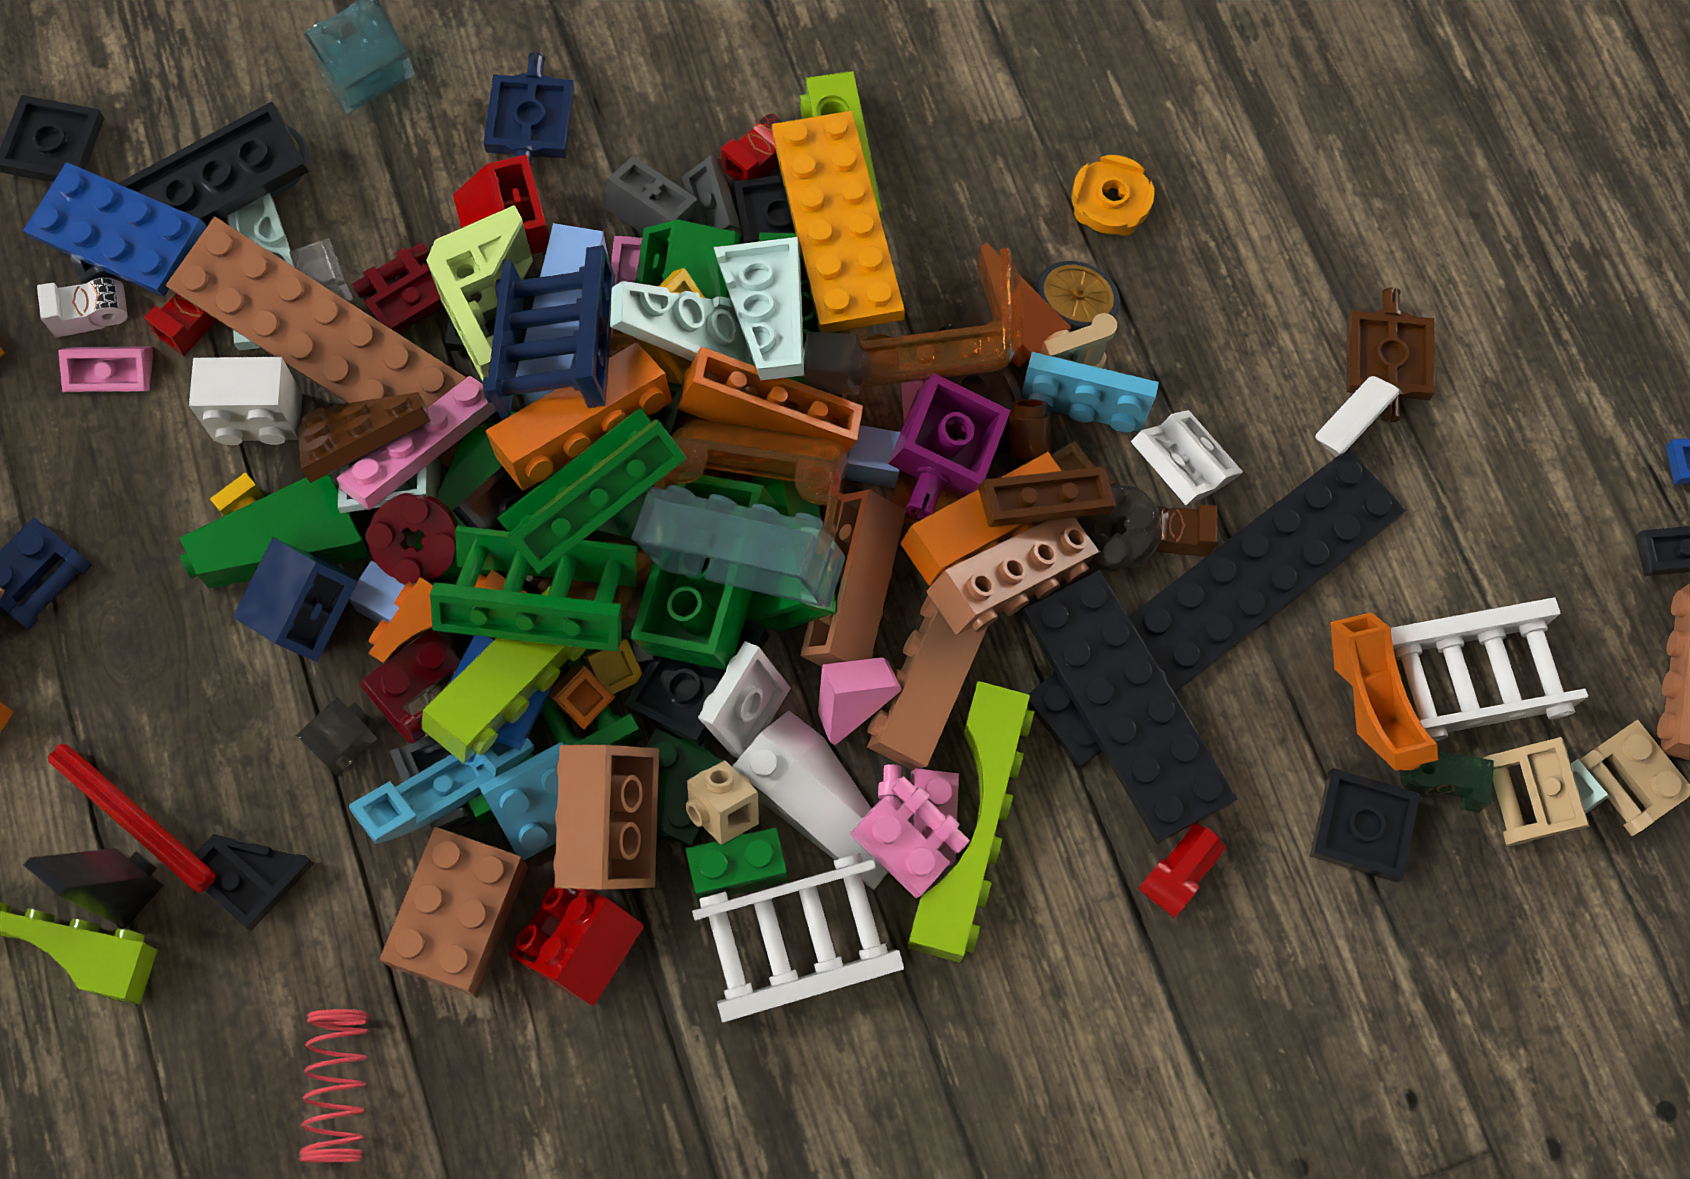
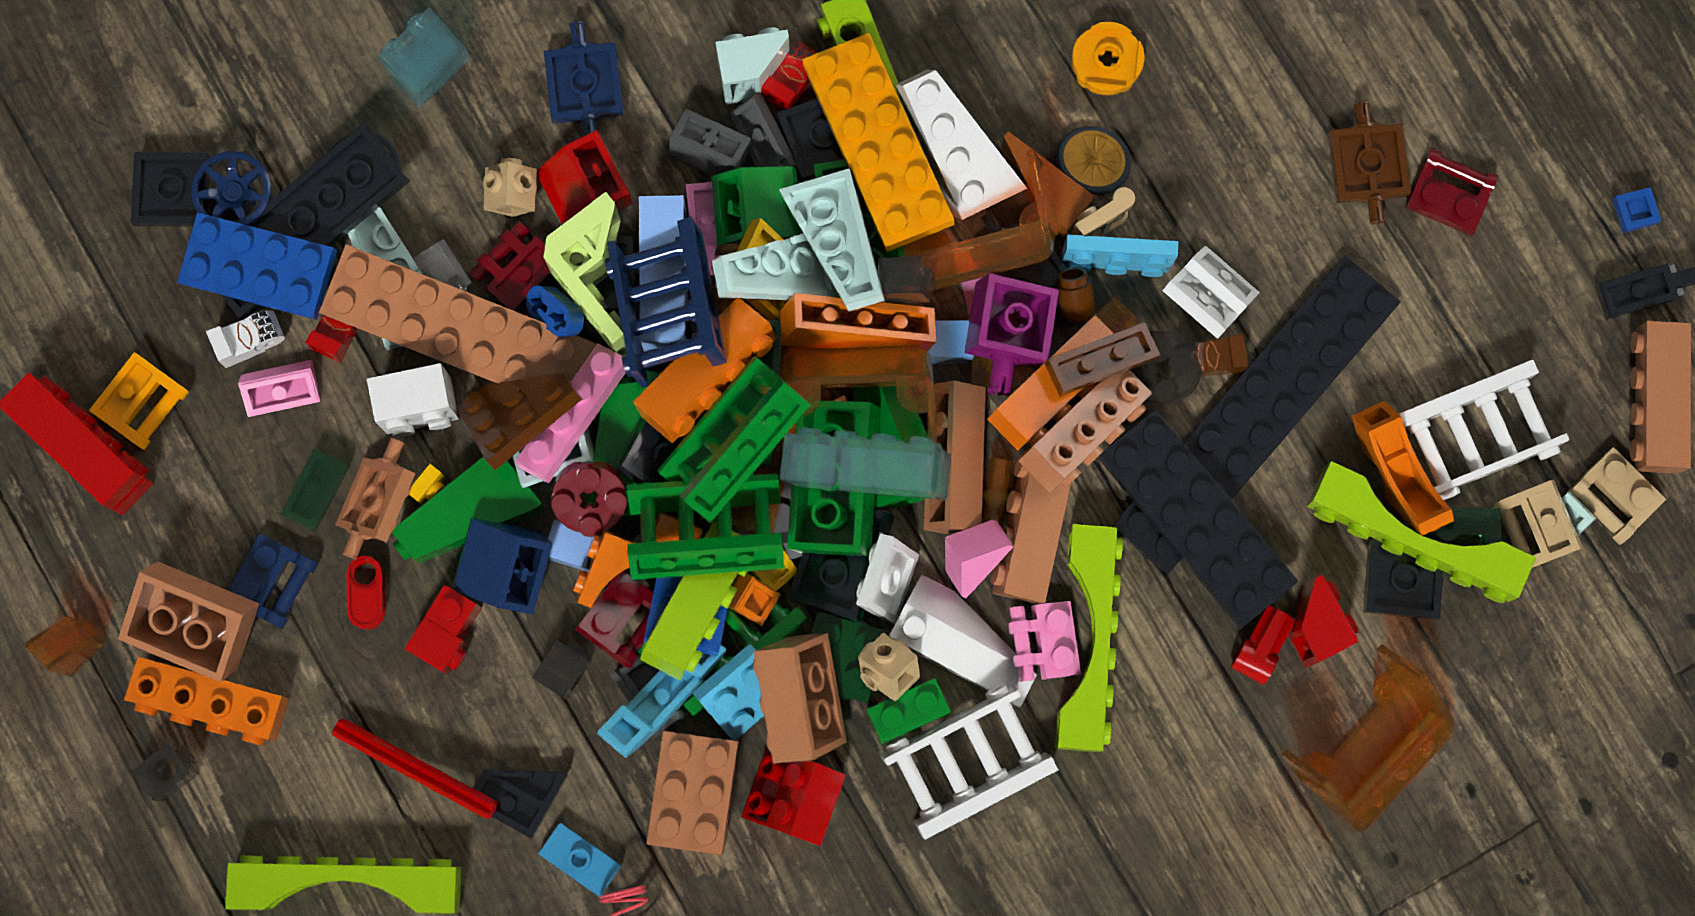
camera: 10 degrees left, 10 degrees up
black wedge [23,848,164,928] -> none
bright pink plate [849,776,970,898] -> none
white slope [1315,376,1400,457] -> none
none -> dark blue wheel [191,151,271,225]
none -> clear green plate [280,449,349,532]
none -> nougat plate [335,438,415,560]
none -> red piece [347,556,385,630]
none -> red brick [404,617,467,675]
none -> red brick [424,585,482,640]
none -> tan brick [483,158,537,217]
none -> blue beam [526,286,584,337]
none -> dark azure plate [538,823,622,896]
none -> light aqua slope [715,28,789,105]
none -> white wedge [895,69,1027,220]
none -> clear orange pin [982,458,1013,529]
none -> clear orange windscreen [1281,644,1455,831]
none -> red slope [1288,574,1359,668]
none -> lime arch [1306,461,1536,603]
none -> dark red plate [1405,147,1499,236]

